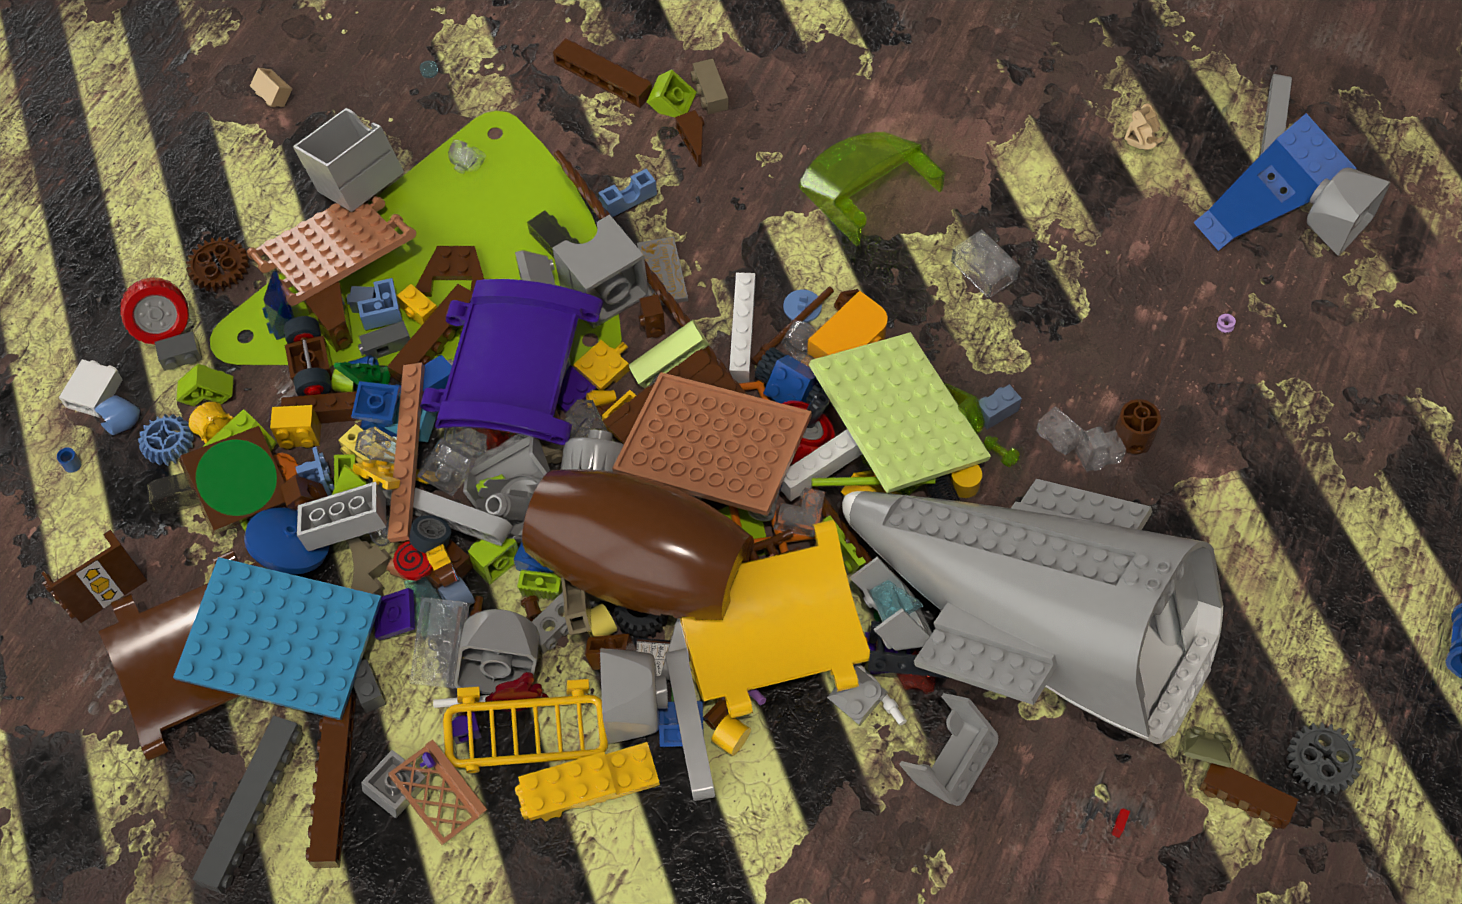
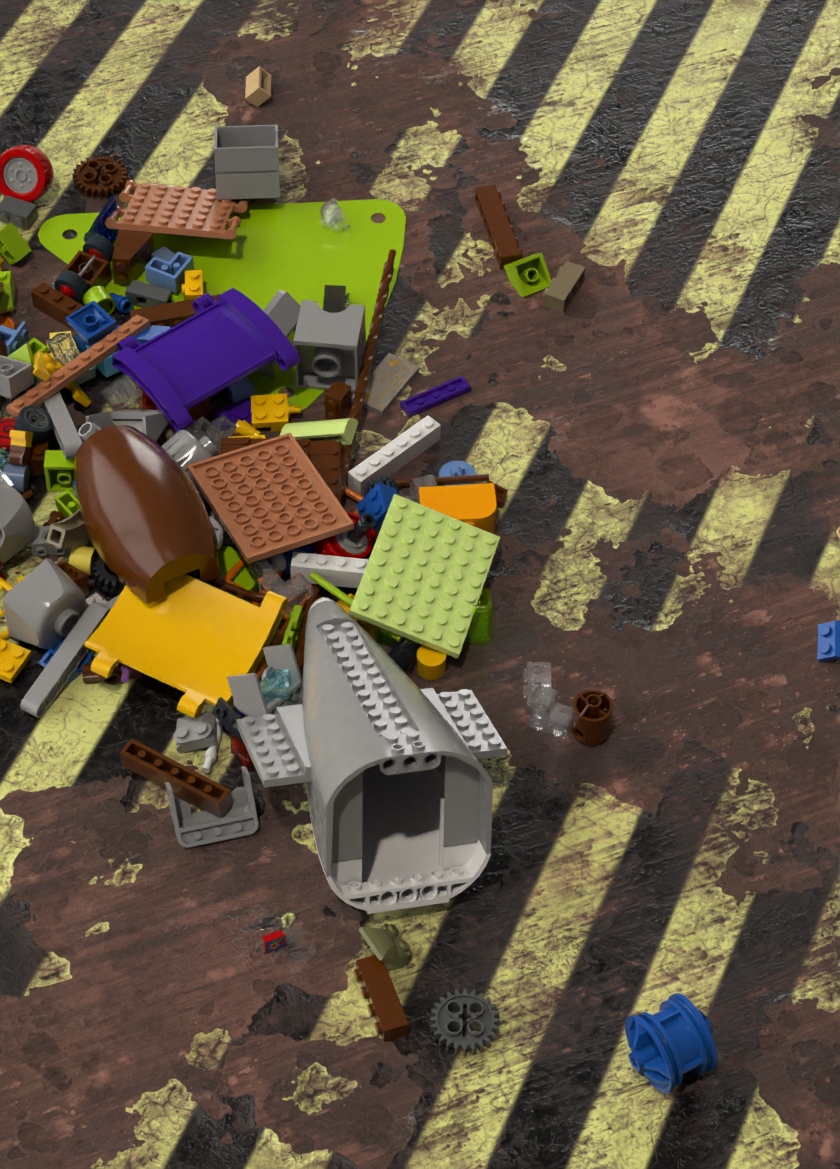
camera: 40 degrees right, 10 degrees down
yellow brick [270,405,321,449] -> none
green wing [334,362,390,385] -> none
reddish brown wing [415,246,484,297] -> none
clear brick [417,438,477,496] -> none
clear light blue tile [420,61,438,78] -> none
medium blue arch [598,169,657,217] -> none
reddish brown slope [675,110,705,167] -> none
yellow piece [711,714,751,756] -> none
clear neon green windscreen [799,132,945,246] -> none
clear brick [951,229,1020,298] -> none
sand blue brick [975,384,1022,429] -> none
clear neon green bar [983,435,1020,467] -> none
lavender bush [1217,314,1236,333] -> none
none -> reddish brown brick [119,738,233,818]
none -> dark purple tile [400,376,471,418]

